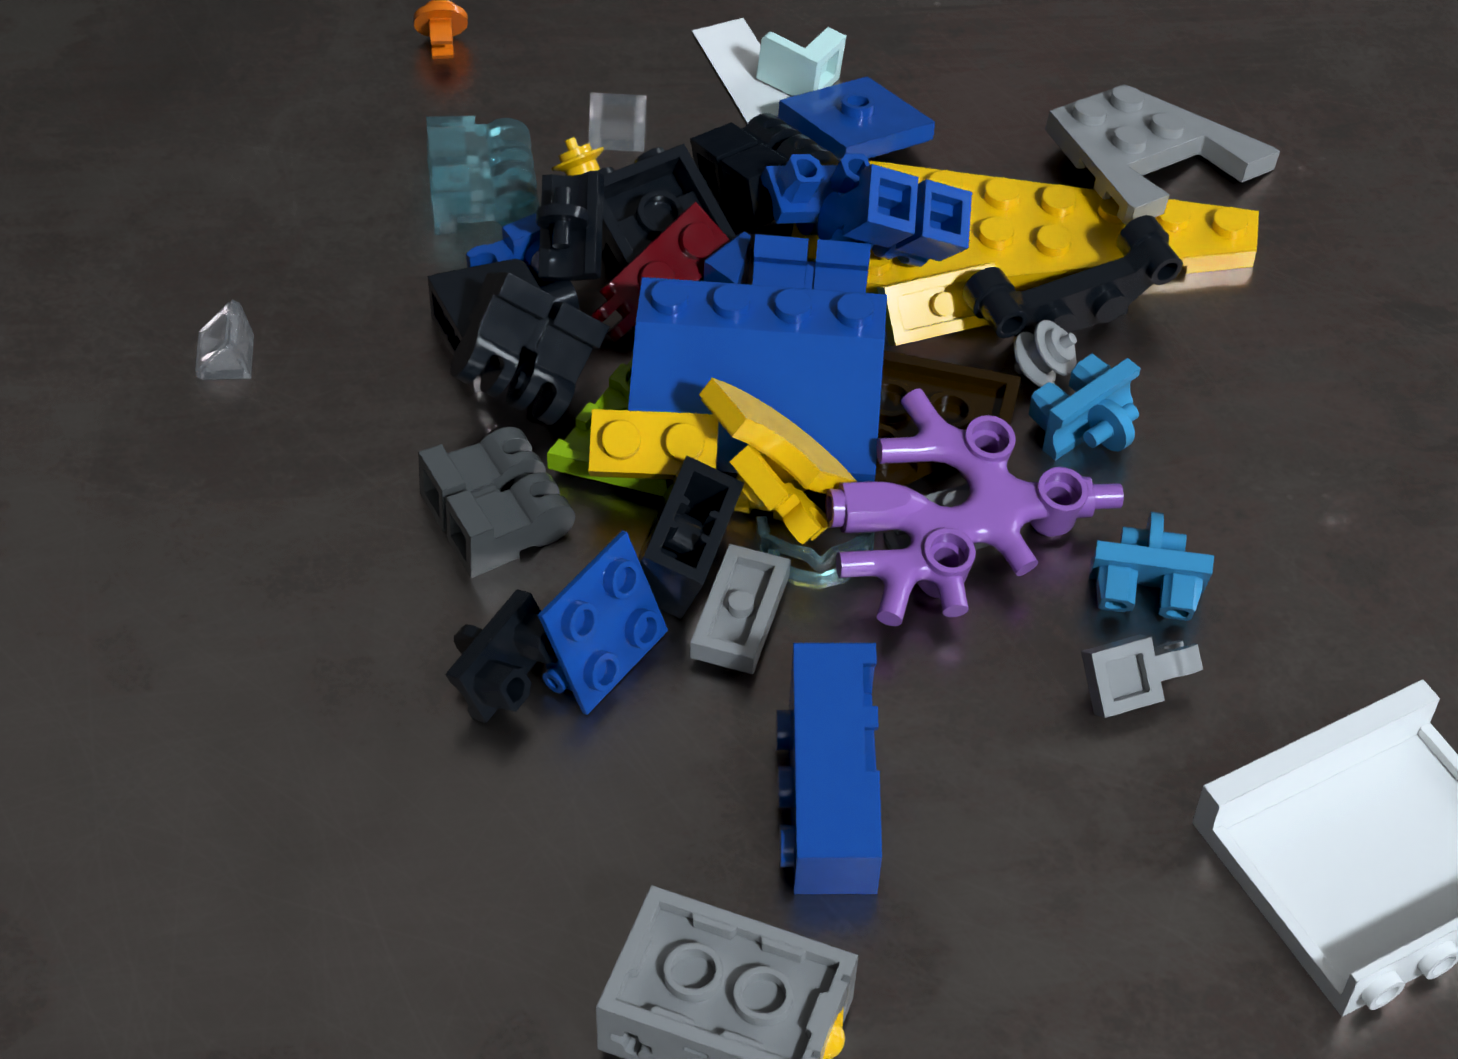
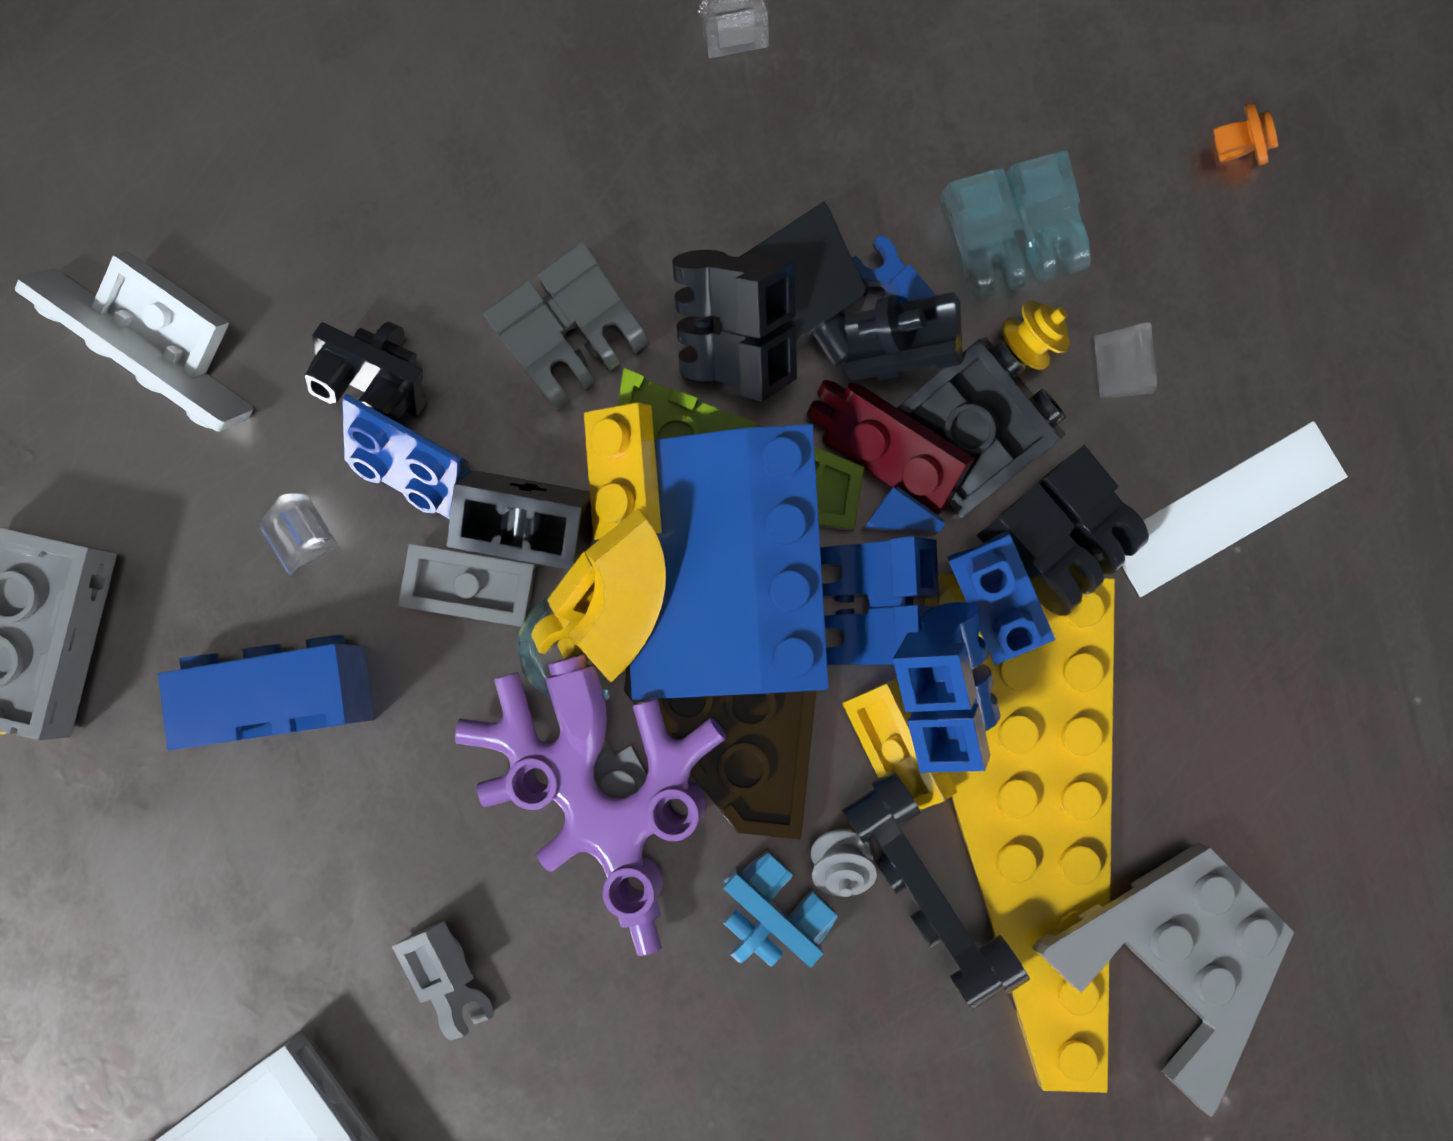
camera: 85 degrees right, 35 degrees up
light aqua panel [756,27,846,96] -> none
blue plate [778,76,935,161] -> none
dark azure hips [1089,511,1214,621] -> none
none -> white bracket [15,252,254,432]
none -> clear slope [258,494,339,576]

